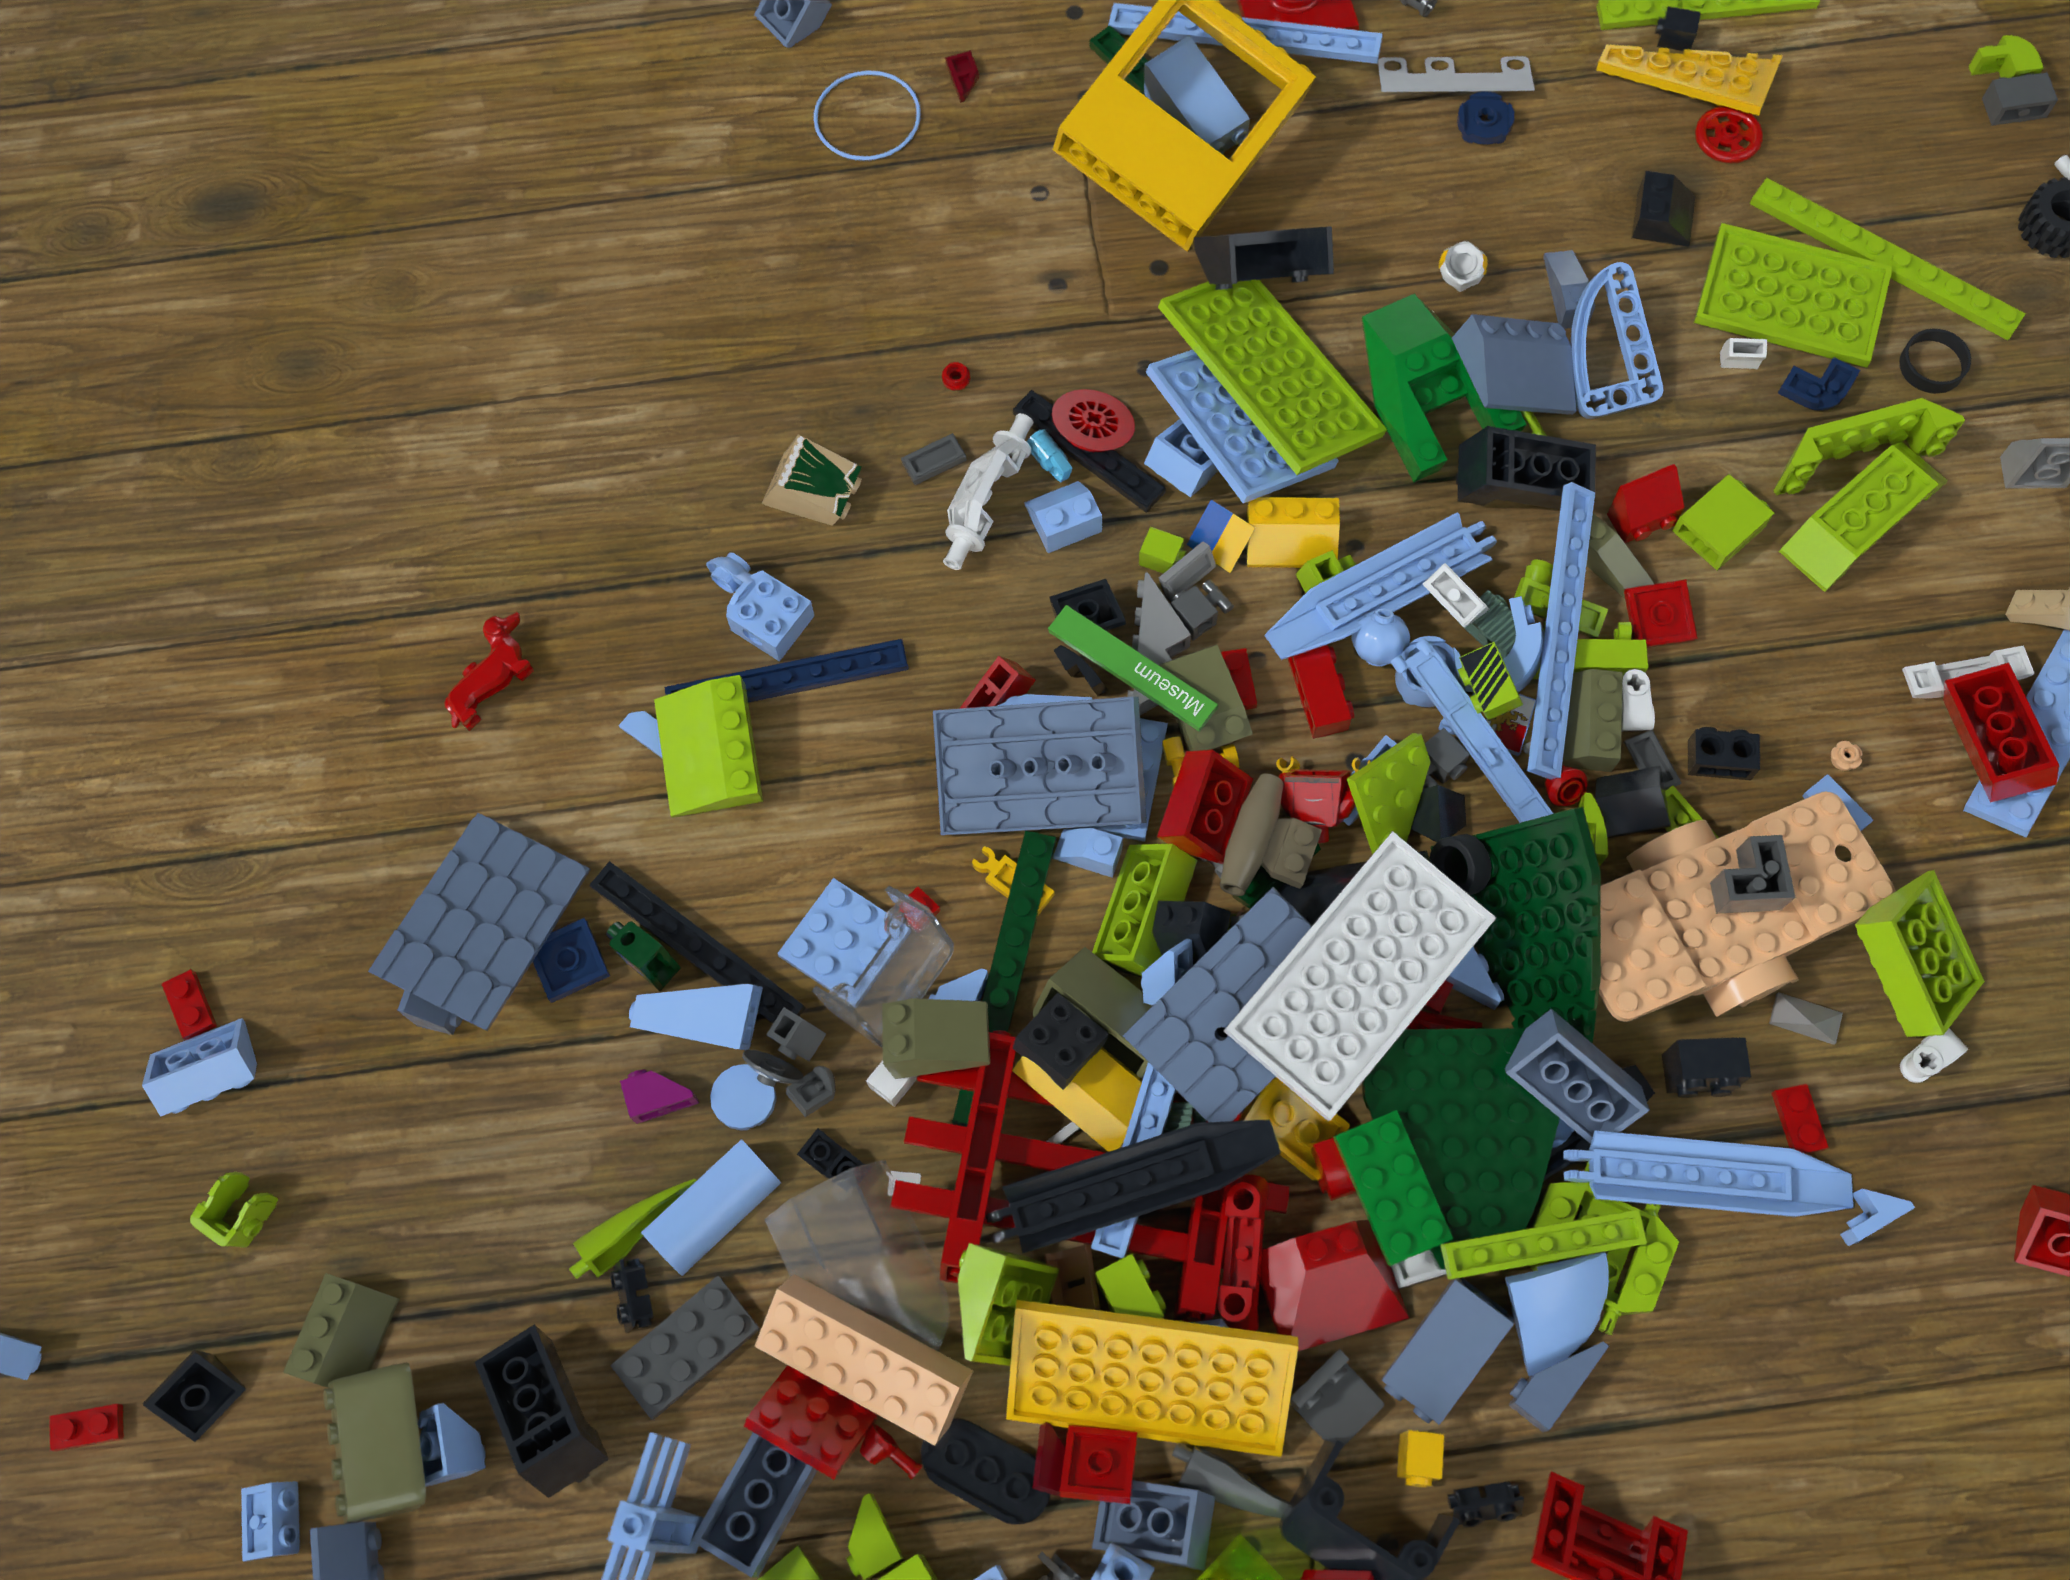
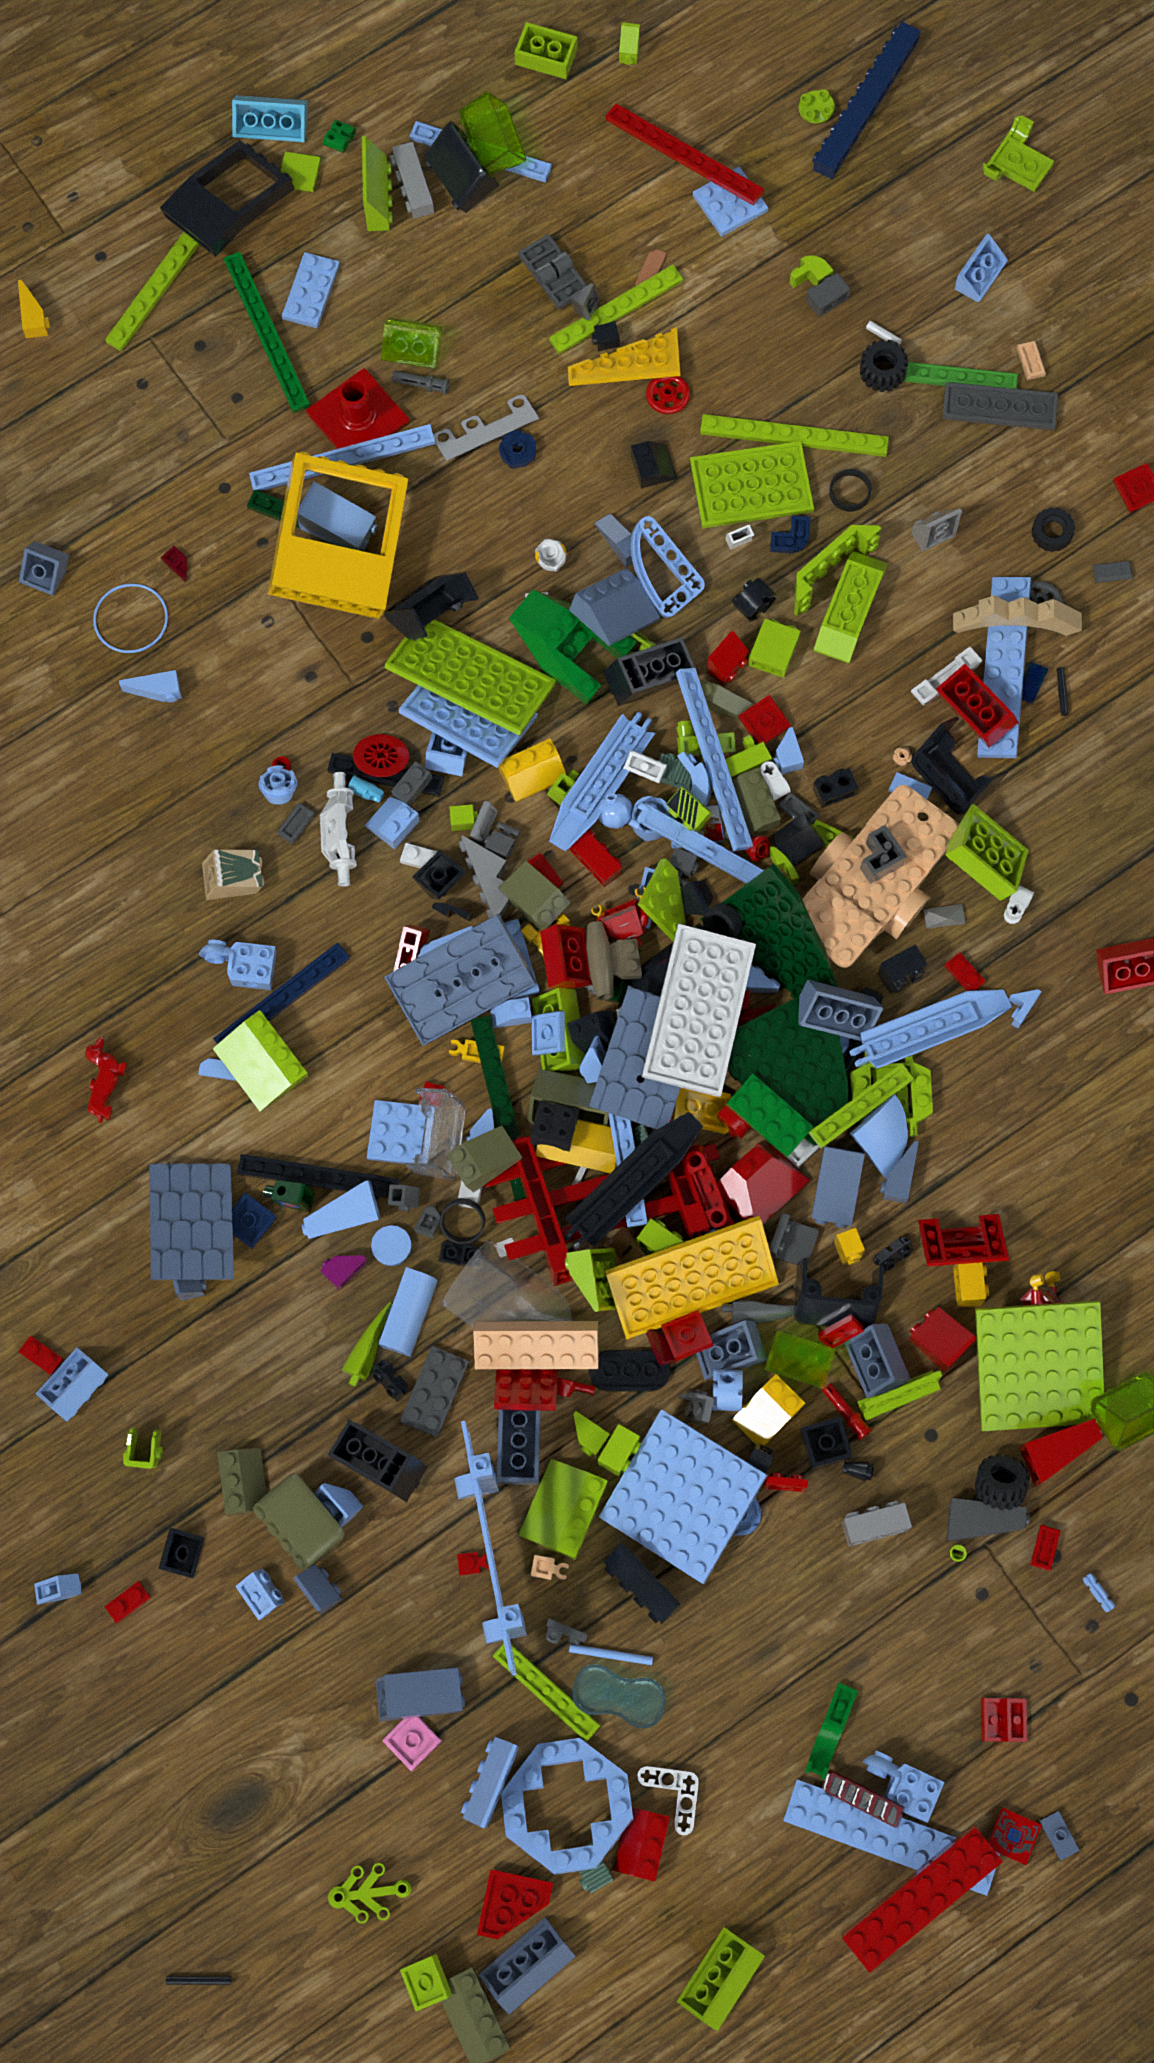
camera: 30 degrees left, 5 degrees up
dark grey dish [742,1049,803,1087] -> none
bright green tile [1048,605,1218,732] -> none
sticker [1187,499,1255,573] -> none
none -> light blue slope [119,670,182,702]
none -> light blue cone [258,766,297,804]
none -> dark grey brick [391,761,432,807]
none -> white plate [400,843,437,869]
none -> black tyre [440,1198,486,1244]
none -> light blue tile [532,1011,565,1056]
none -> black brick [731,578,777,622]
none -> light blue slope [773,727,804,775]
none -> black windscreen [912,716,1008,814]

